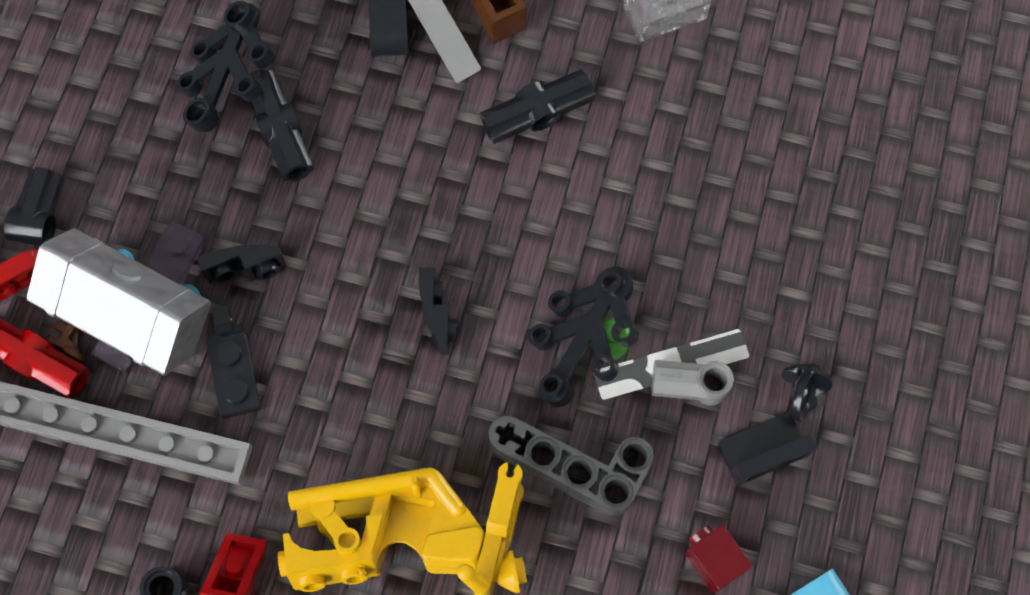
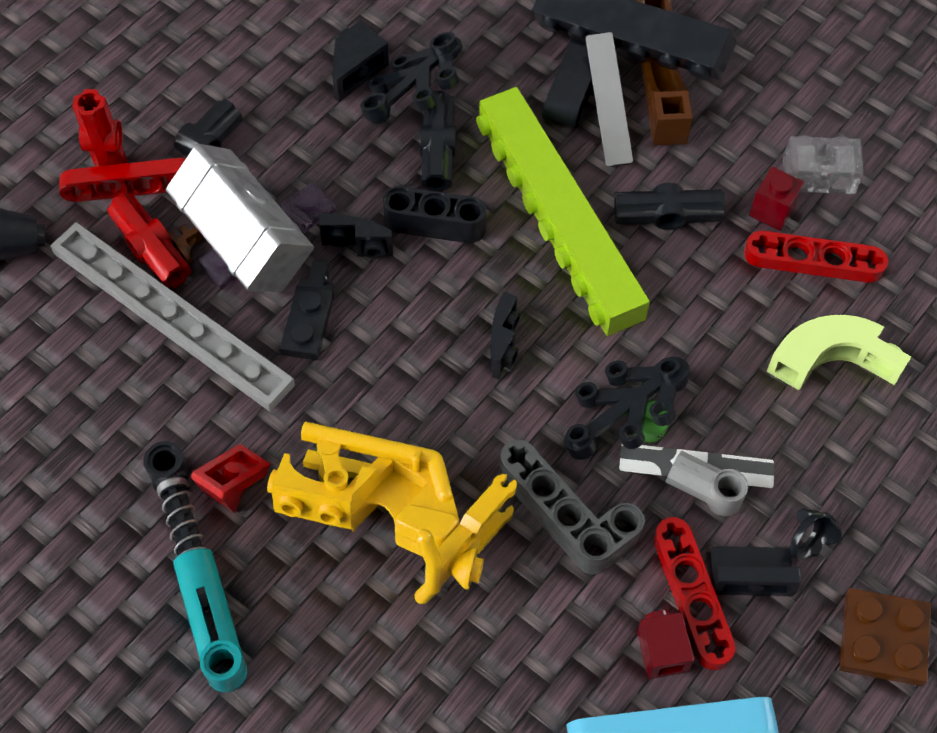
camera: 25 degrees right, 10 degrees down
none -> black slope [332,20,389,101]
none -> black beam [383,186,486,243]
none -> lime brick [476,87,650,336]
none -> red beam [654,517,735,671]
none -> red beam [744,231,889,283]
none -> dark red brick [749,167,804,231]
none -> yellowish green arch [767,315,911,390]
none -> reddish brown plate [839,588,931,687]

